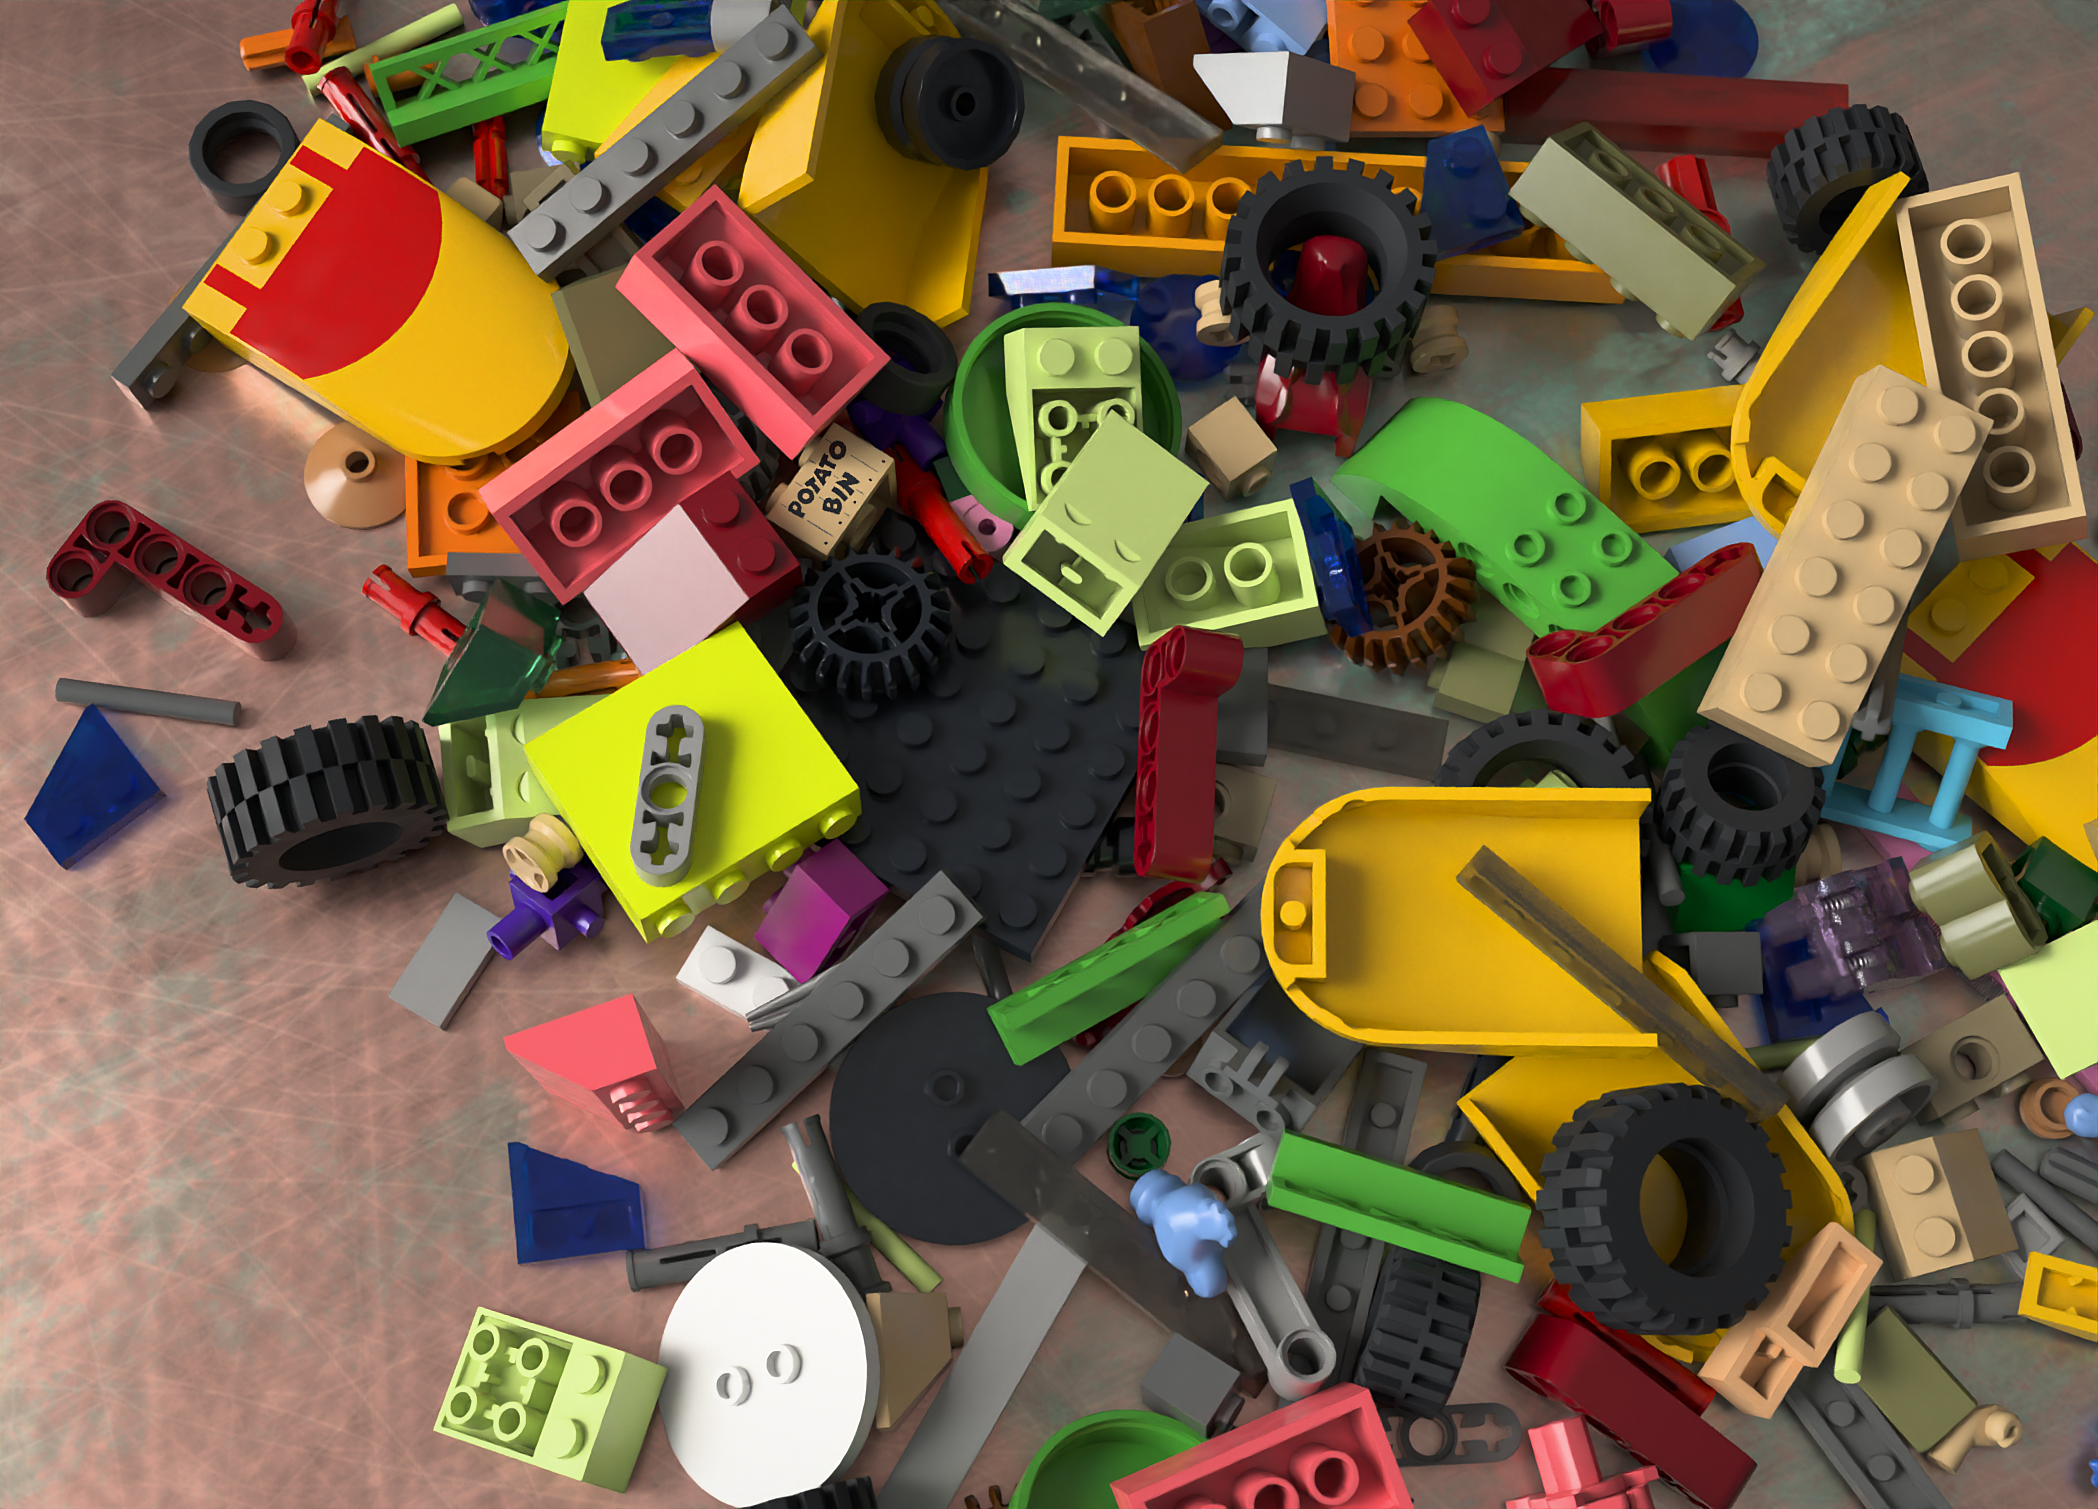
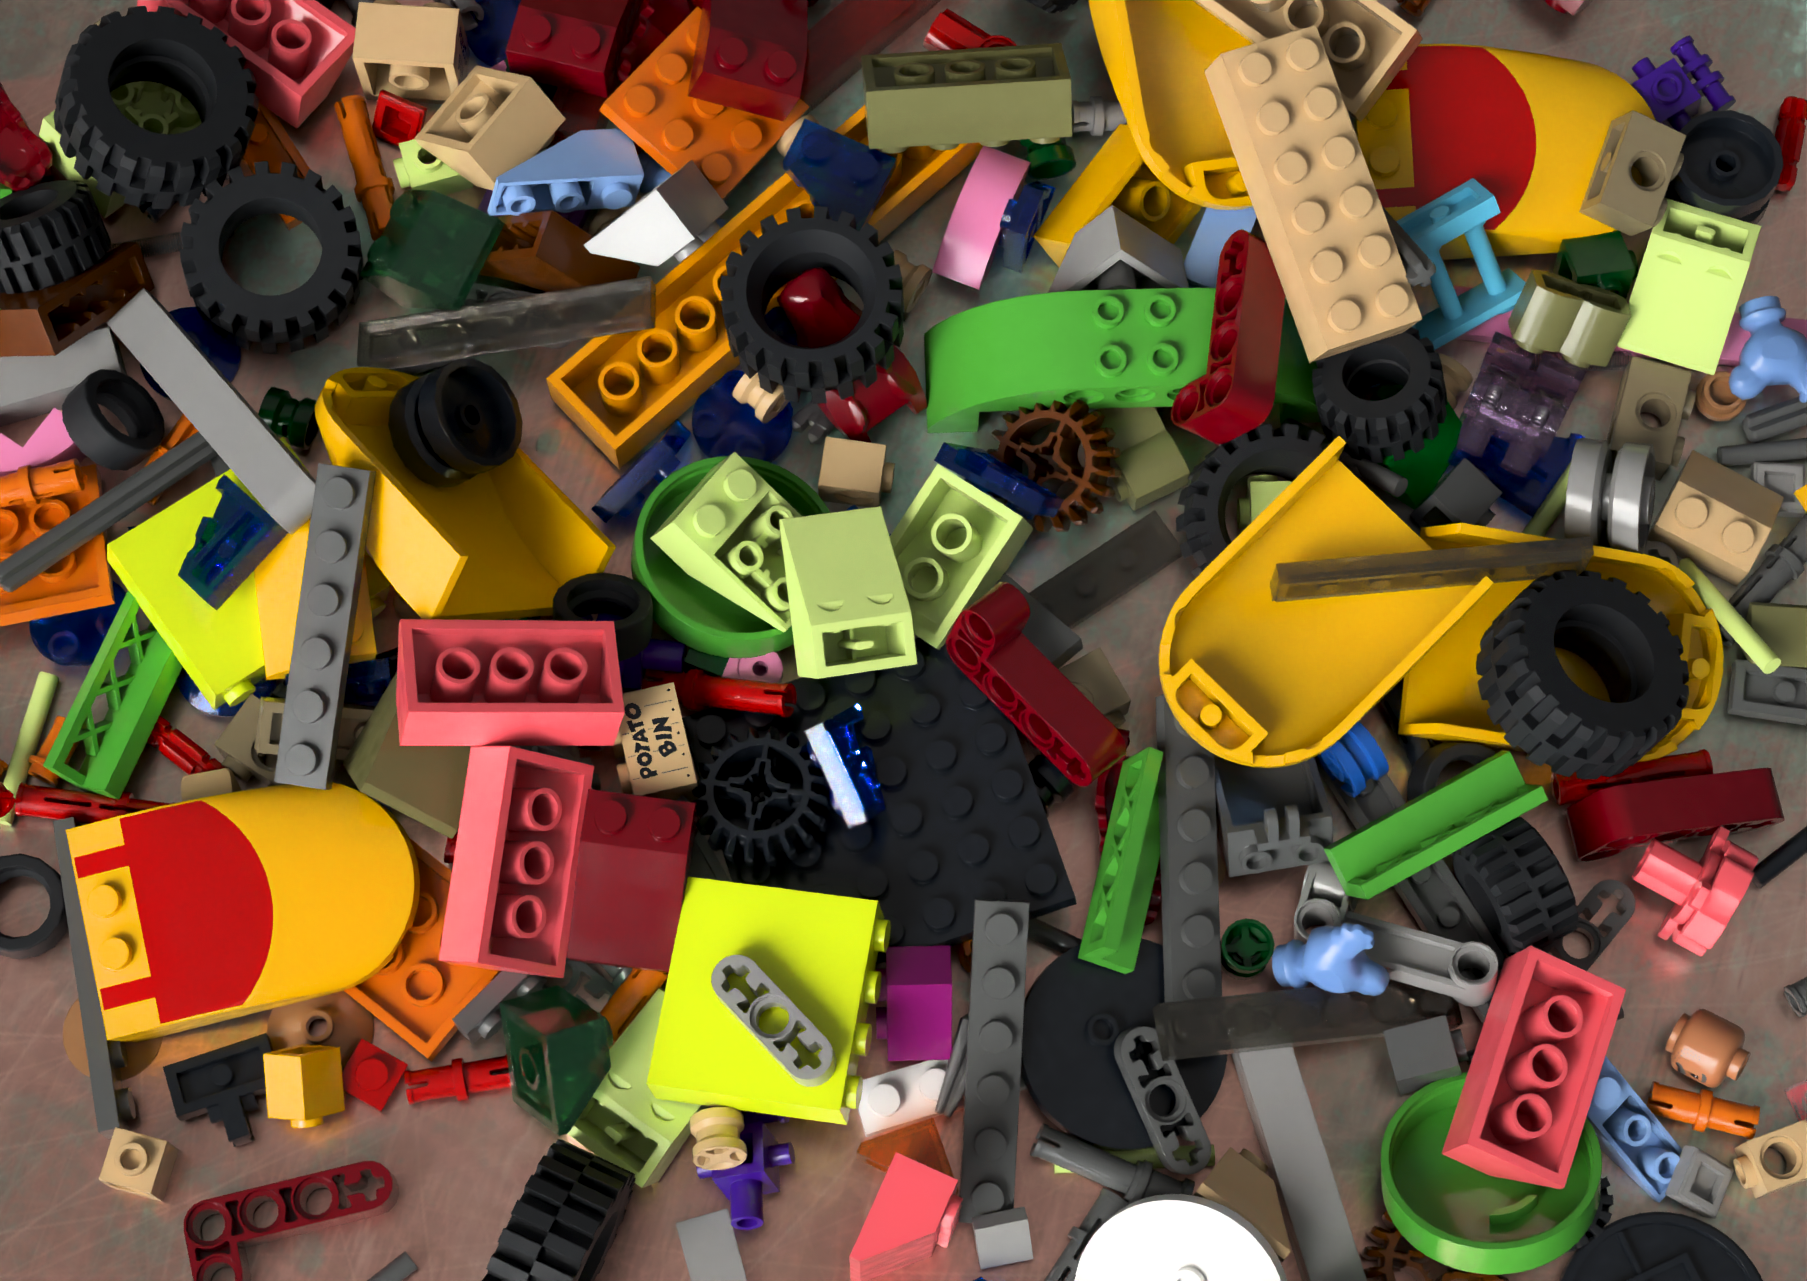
camera: 45 degrees left, 0 degrees up
light nougat slope [1697,1222,1883,1419] -> none
none -> tan brick [99,1127,179,1202]
none -> black hinge [163,1033,273,1147]
none -> yellow brick [263,1044,345,1128]
none -> red plate [342,1038,408,1112]
none -> clear blue wing [804,703,886,828]
none -> clear orange slope [856,1118,959,1196]
none -> bright pink brick [932,146,1031,290]
none -> light grey tile [971,1207,1034,1270]
none -> clear blue wing [998,181,1056,273]
none -> dark green wheel [1020,137,1076,180]
none -> light grey slope [1048,205,1189,293]
none -> dark grey beam [1114,1026,1211,1175]
none -> blue wheel [1316,722,1389,797]

